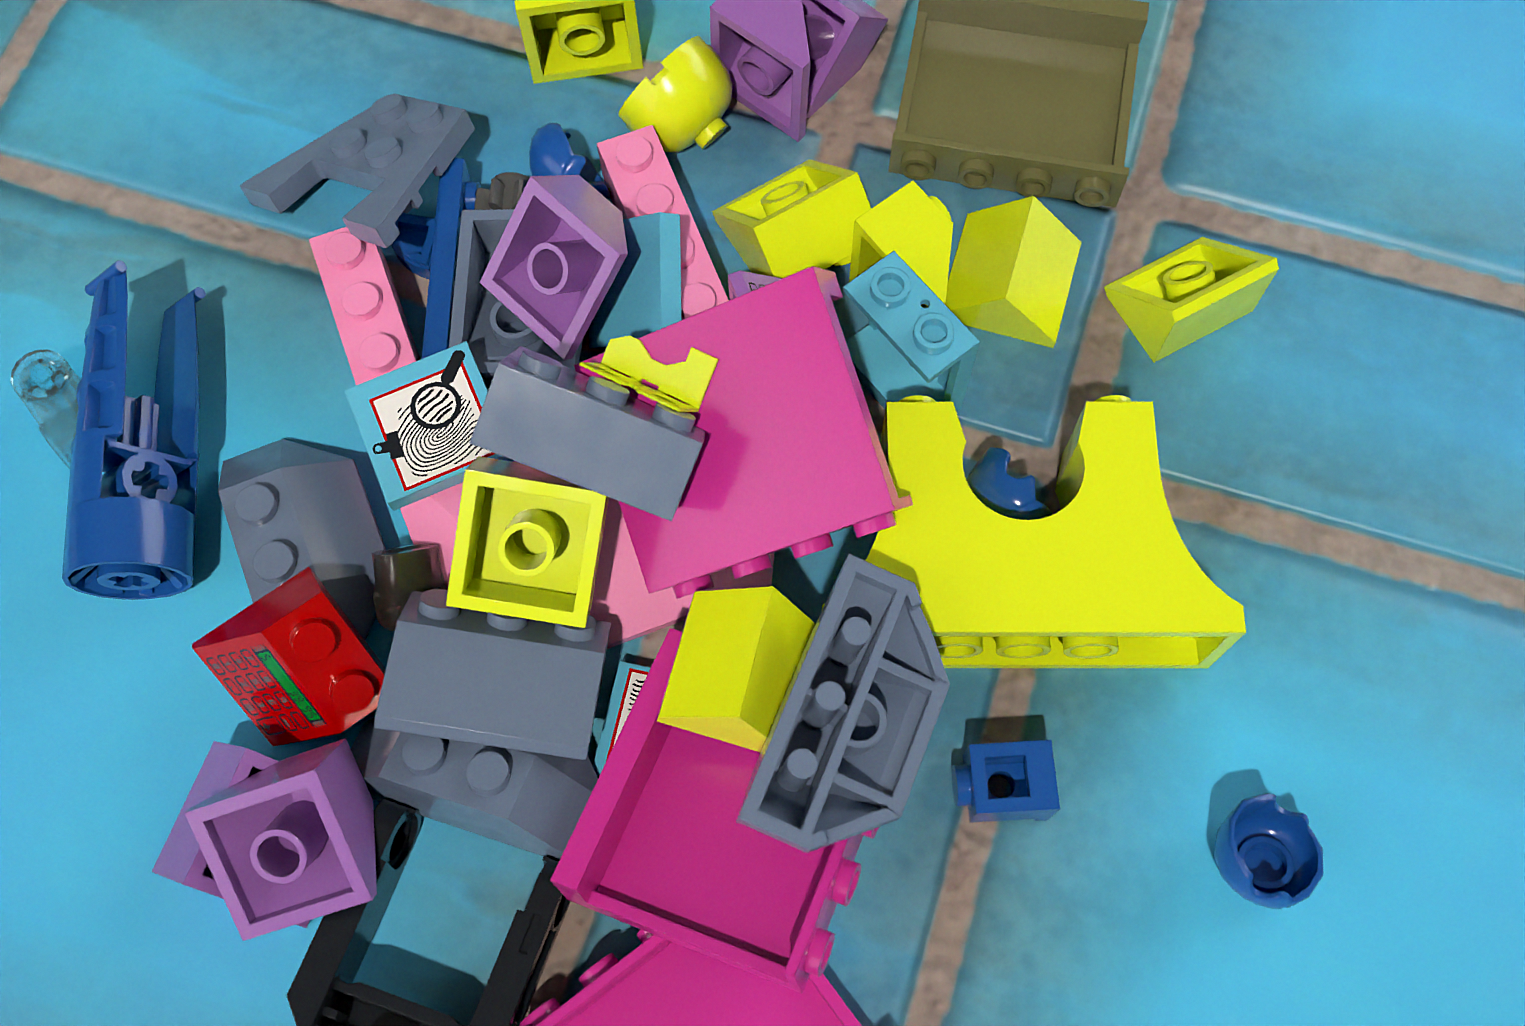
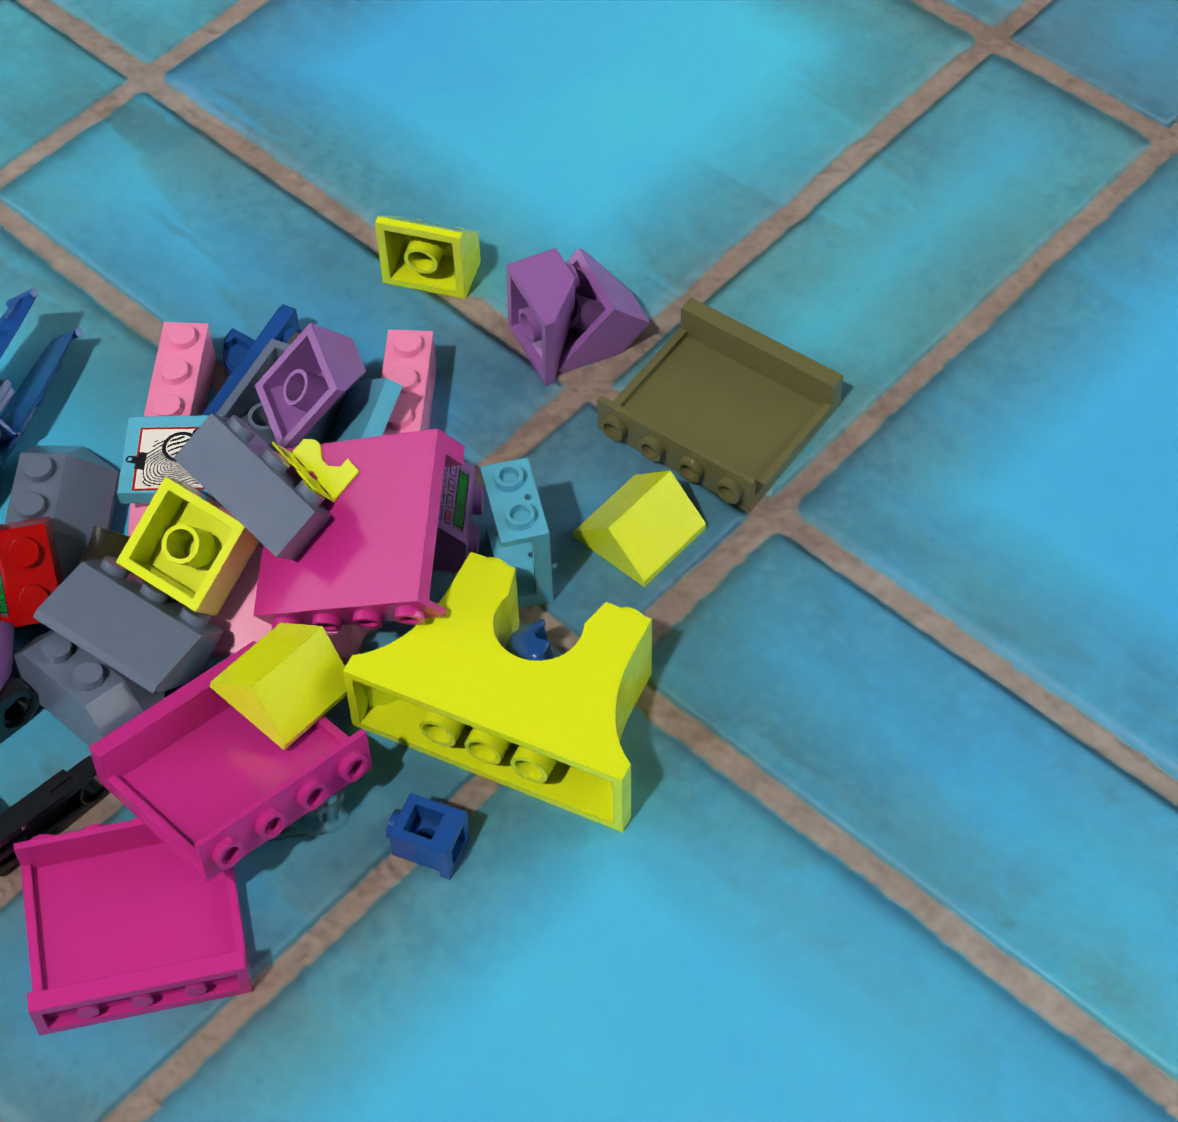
camera: 25 degrees right, 15 degrees down
sand blue wing [240,93,475,248] -> none
blue hair [529,122,611,199] -> none
neon yellow cylinder [618,36,732,152] -> none
neon yellow slope [712,159,871,279] -> none
sand blue wedge [736,554,950,853] -> none
neon yellow slope [849,180,953,308] -> none
neon yellow slope [1104,237,1279,363] -> none
blue hair [1214,793,1323,909] -> none

